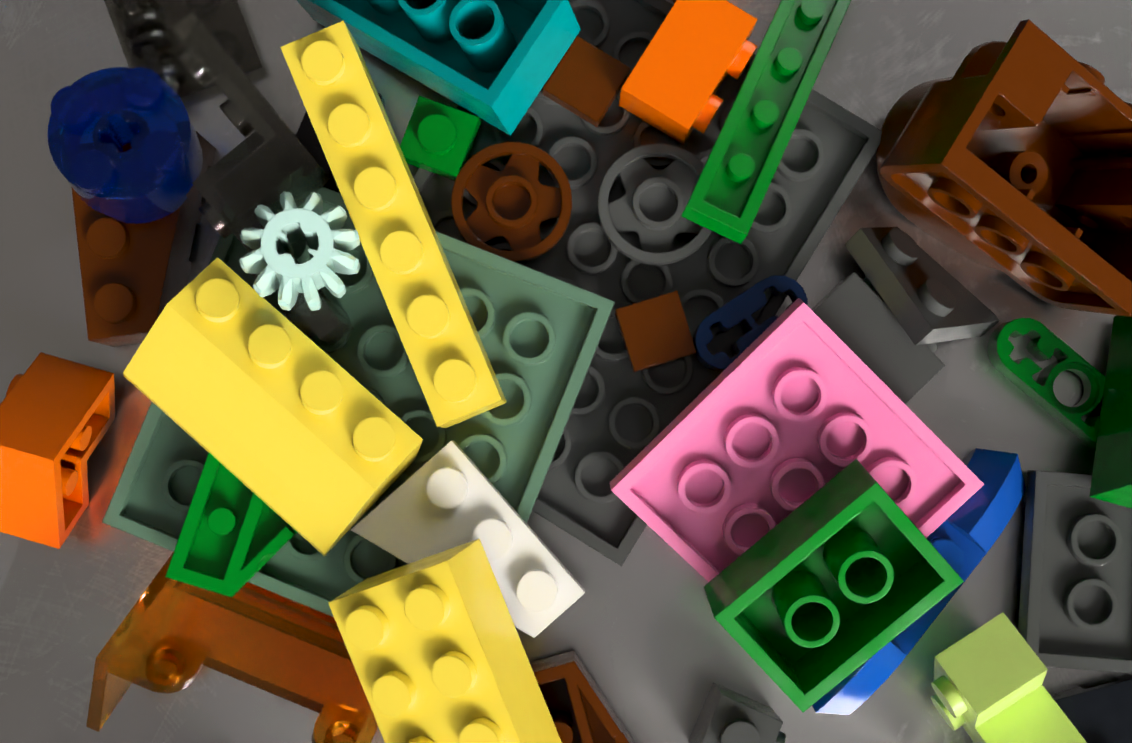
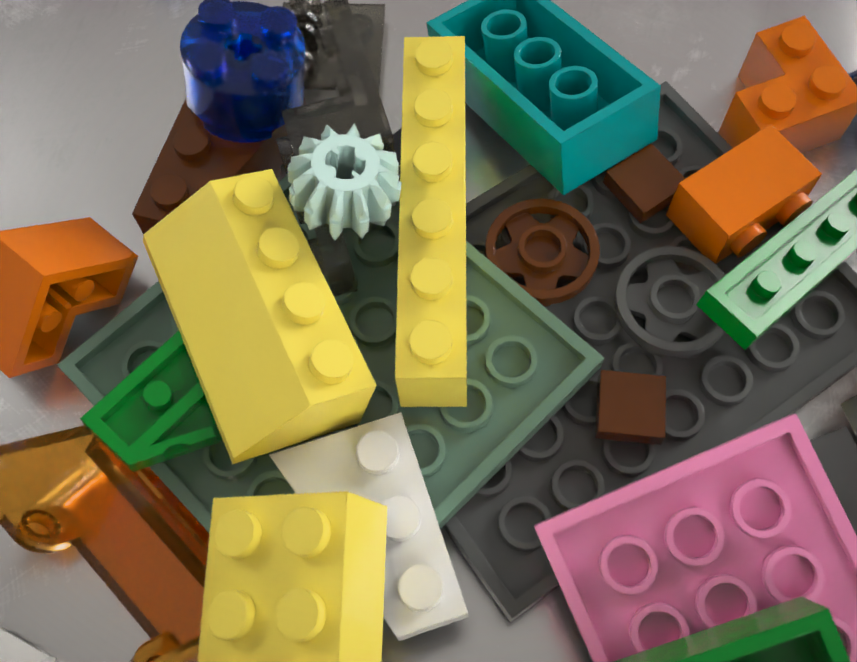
camera: 25 degrees right, 20 degrees down
green plate [400,96,481,181] -> none
dark blue beam [693,275,808,371] -> none

